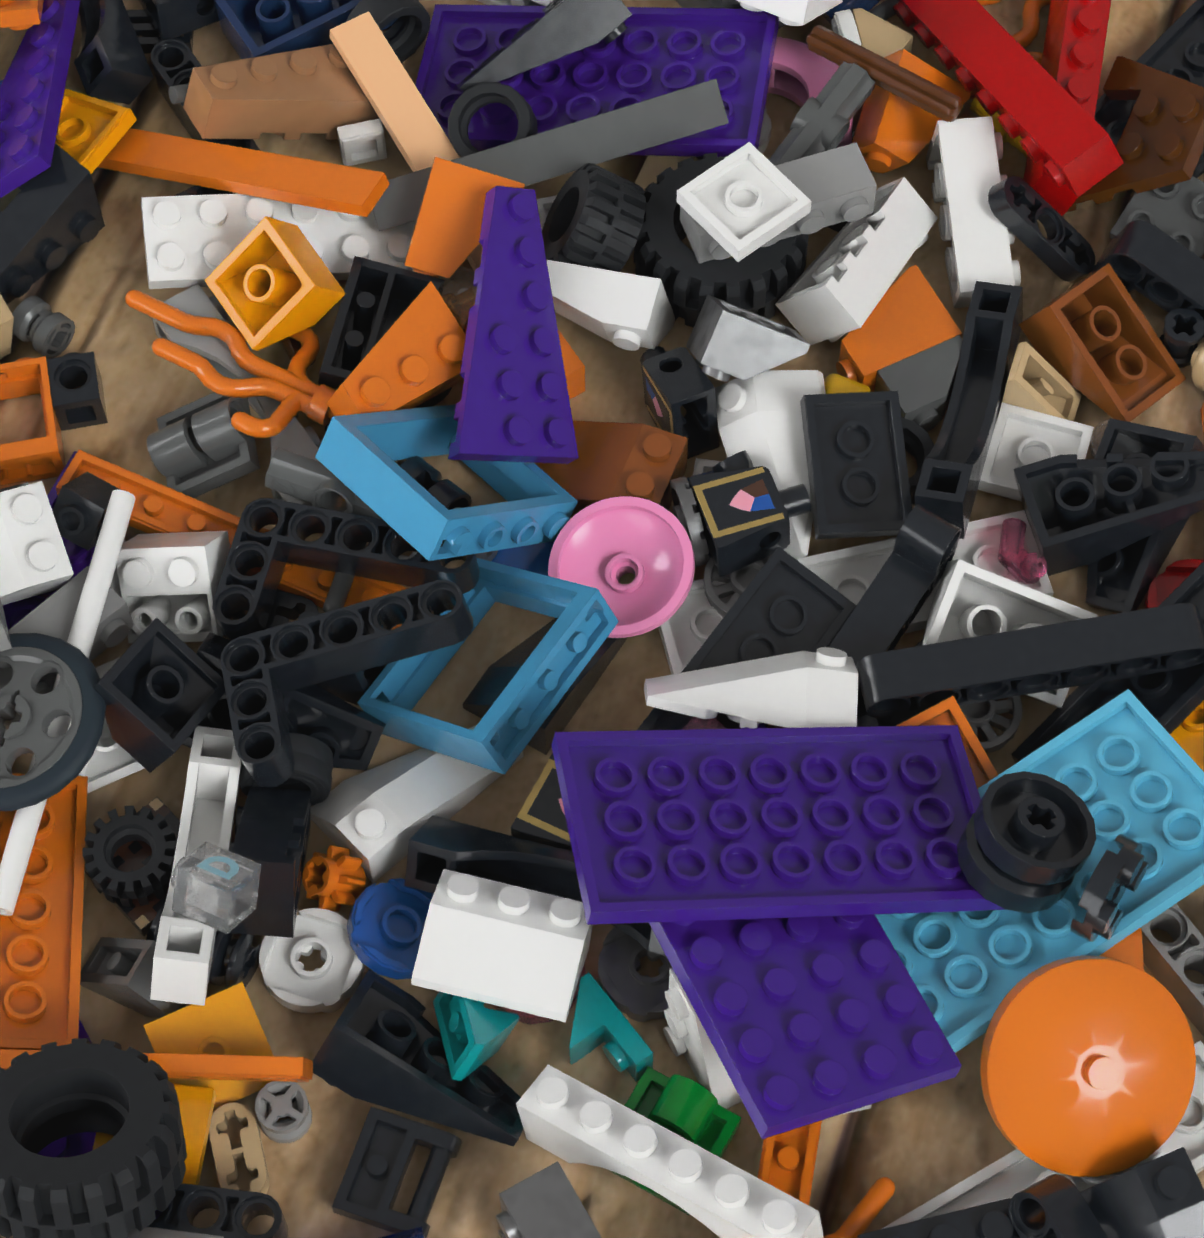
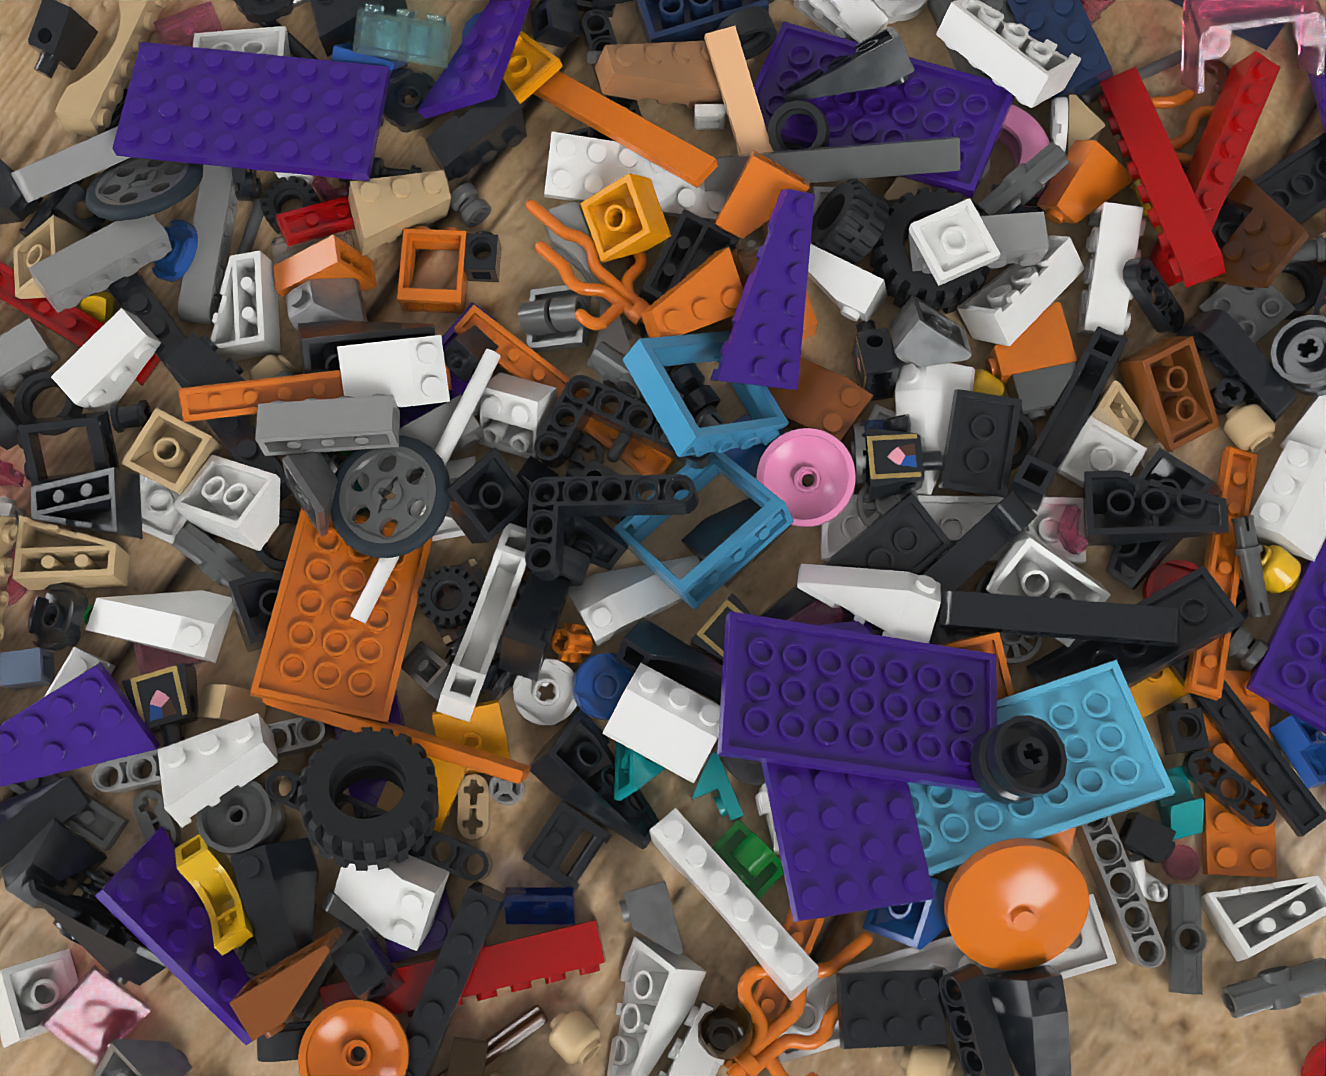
camera: 15 degrees right, 15 degrees up
clear brick [171,842,261,934] -> none
reddish brown axle [806,25,963,122] -> none
black plate [1070,834,1149,942] -> none
none -> blue slope [863,877,949,950]

